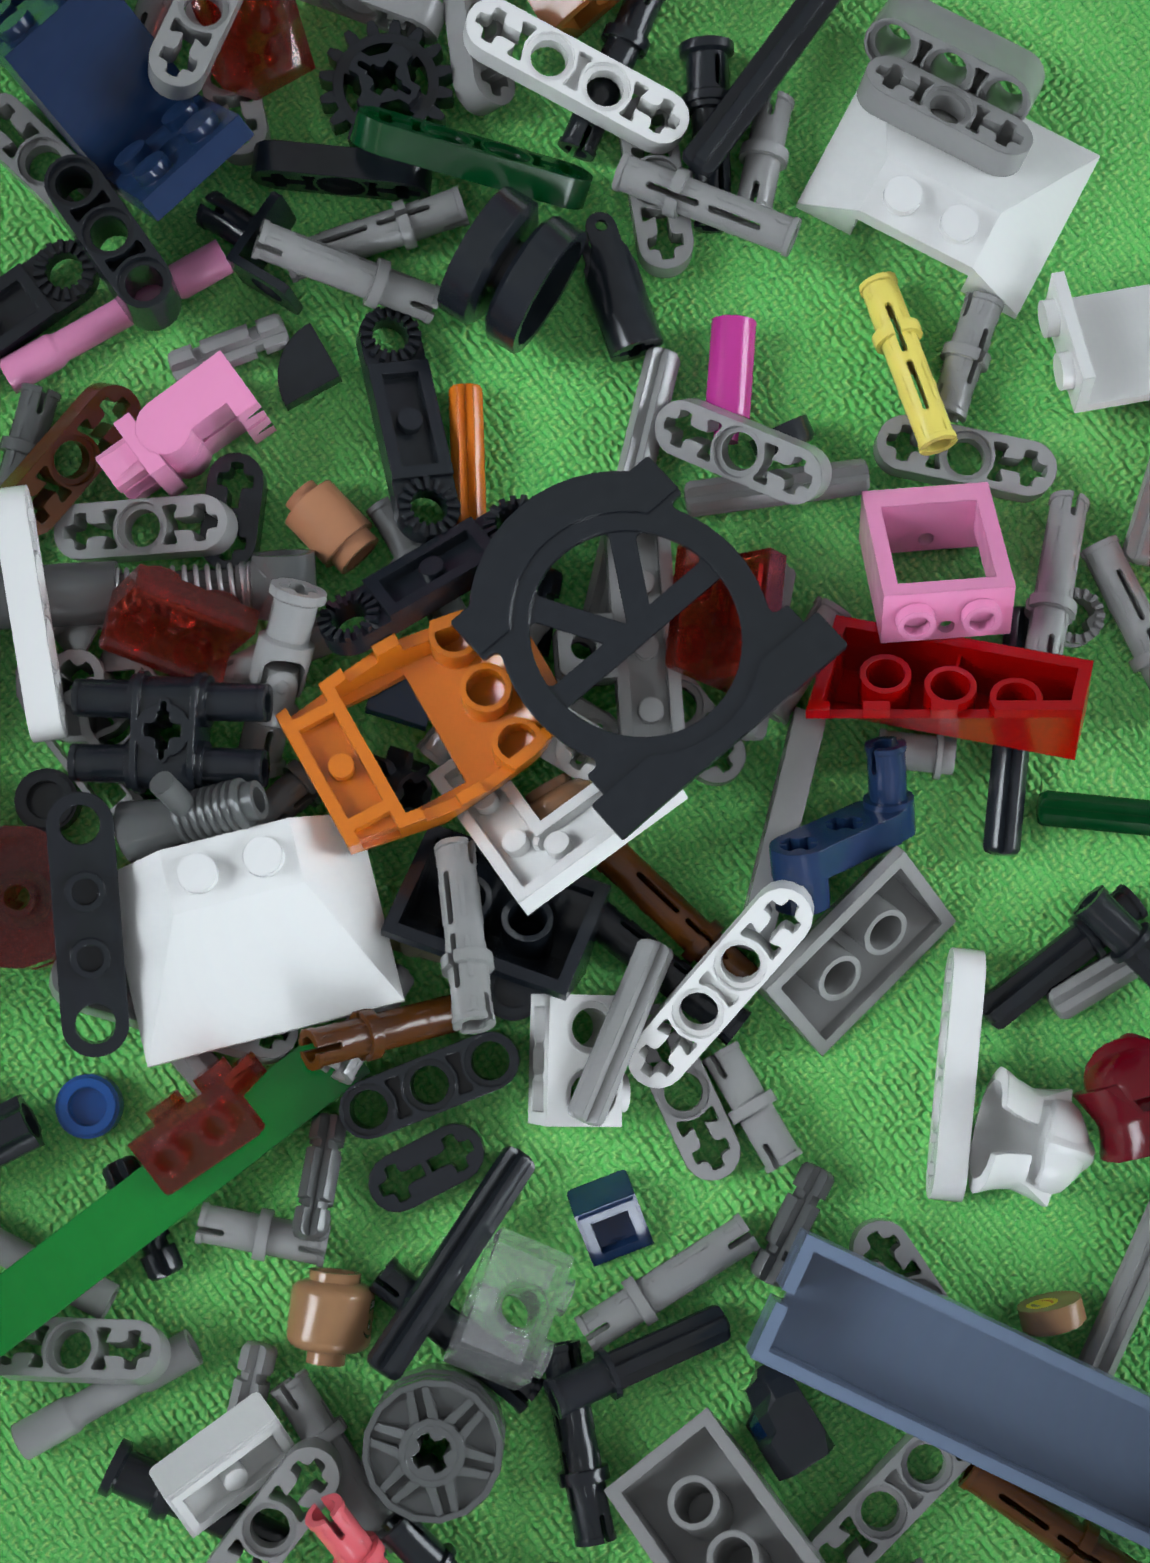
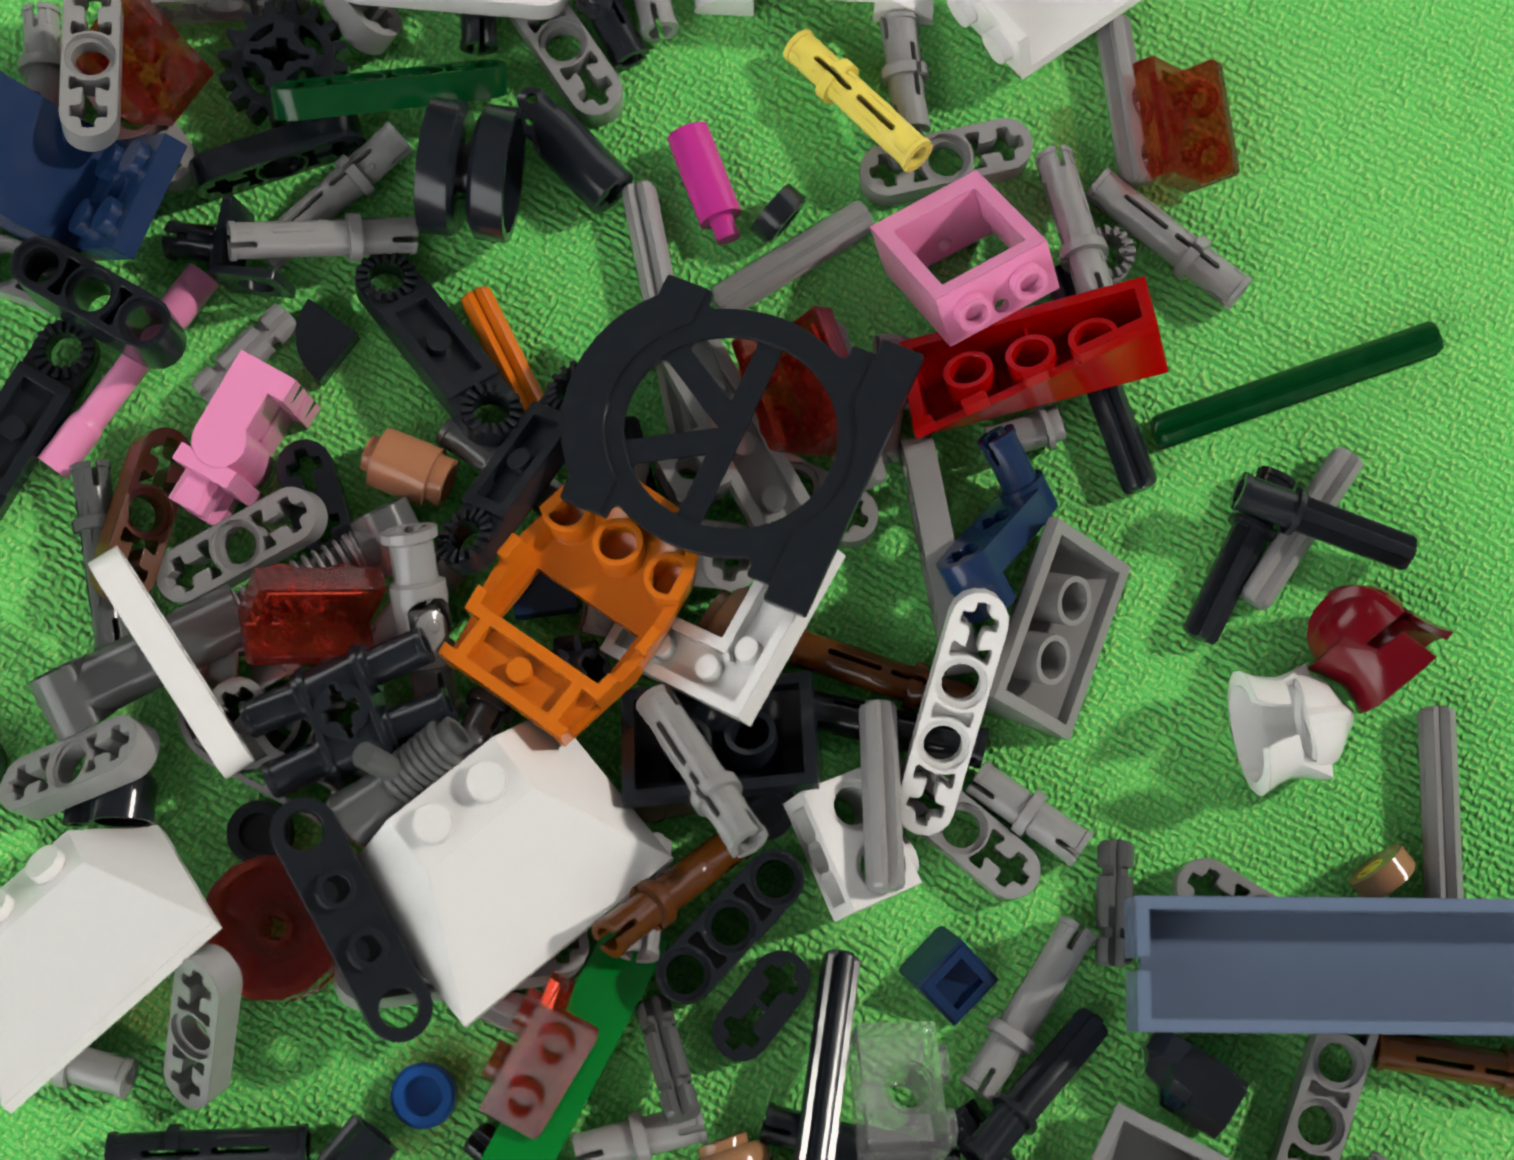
camera: 25 degrees left, 5 degrees down
light grey pin [612,152,802,257] -> none
light grey beam [655,398,832,505] -> none
white beam [926,947,986,1202] -> none

